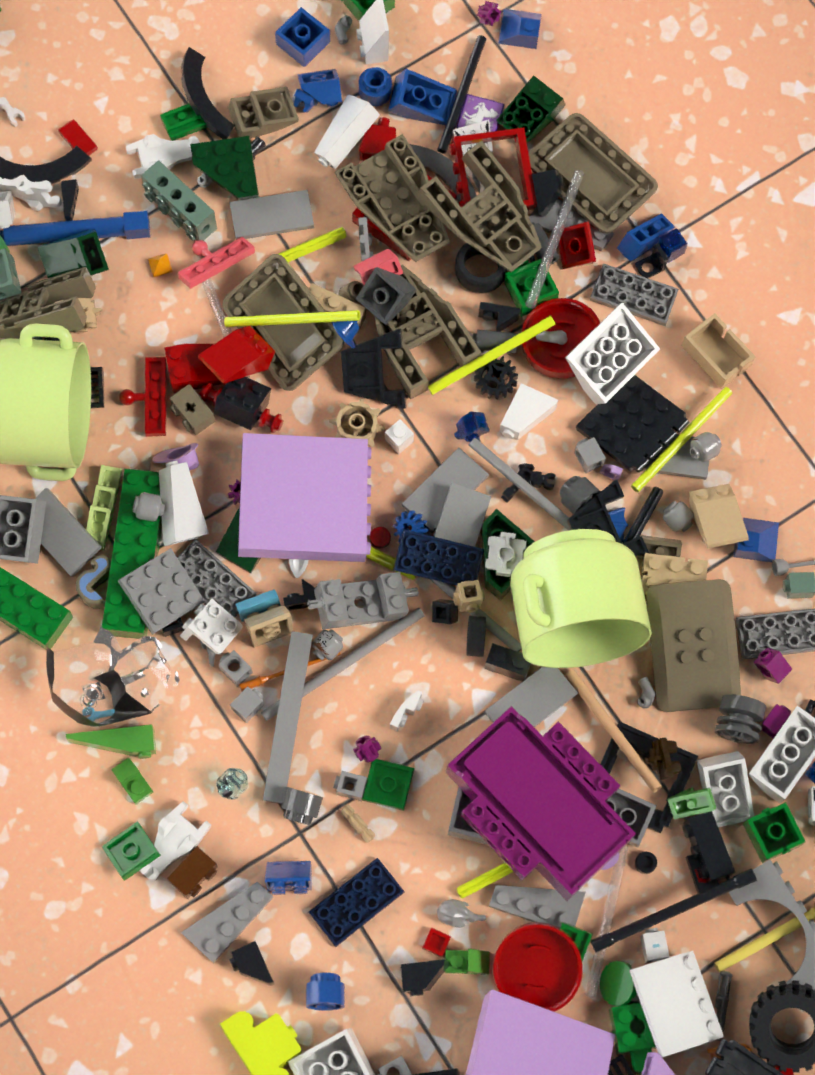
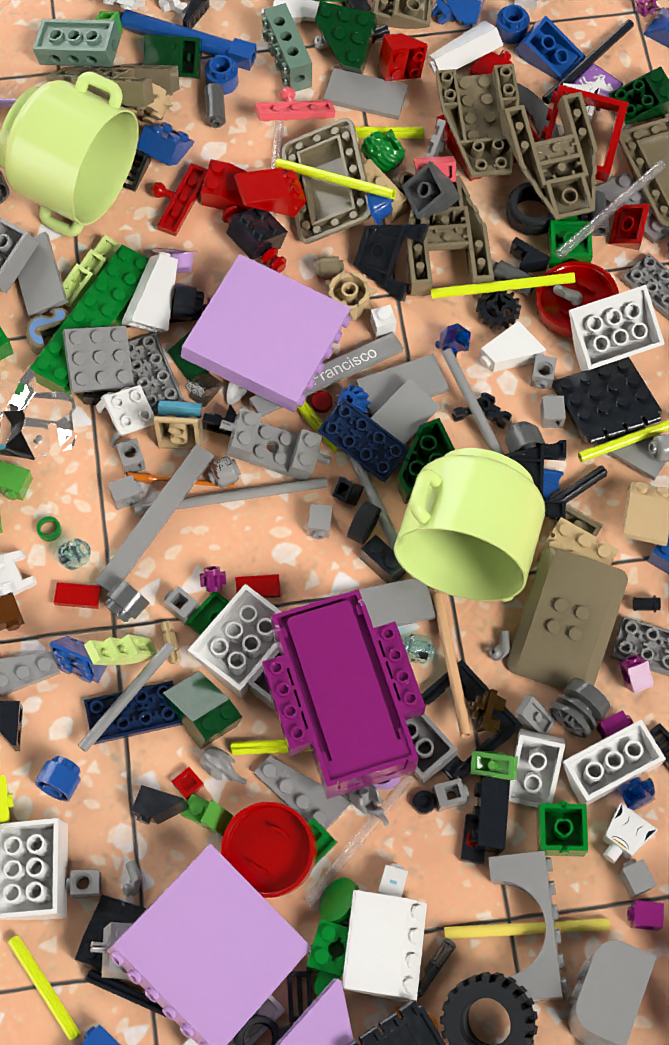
camera: 25 degrees right, 5 degrees down
light grey head [133,492,165,522] -> none
light orange slope [148,253,173,277] -> none
dark tan brick [170,384,215,435] -> none
white slope [390,690,424,732] -> none
tan brick [453,580,485,613] -> none
white piece [485,532,526,577] -> none
black slope [532,169,564,217] -> none
black piece [590,869,757,953] -> none
lavender tile [600,464,623,480] -> none
light grey head [663,501,694,532] -> none
none -> green piece [37,516,62,542]
none -> red tile [54,582,101,609]
none -> light grey piece [78,642,175,752]
none -> yellowish green slope [84,634,157,665]
none -> light grey arm [122,860,142,897]
none -> blue slope [137,122,194,166]
none -> slope [162,671,242,749]
none -> black piece [171,283,204,322]
none -> clear smoke slope [185,372,224,407]
none -> white slope [188,584,282,698]
none -> dark grey brick [204,83,226,128]
none -> blue piece [205,55,239,95]
none -> red tile [235,574,281,598]
none -> light grey tile [249,332,404,417]
none -> light grey brick [308,504,333,539]
none -> dark tan brick [315,256,344,278]
none -> light grey piece [349,785,389,826]
none -> green hair [360,129,406,173]
none -> red slope [377,33,428,81]
none -> clear light blue head [402,633,435,664]
none -> light grey brick [432,778,469,812]
none -> light grey slope [516,694,556,735]
none -> light grey brick [530,354,557,389]
none -> black pin [633,595,661,613]

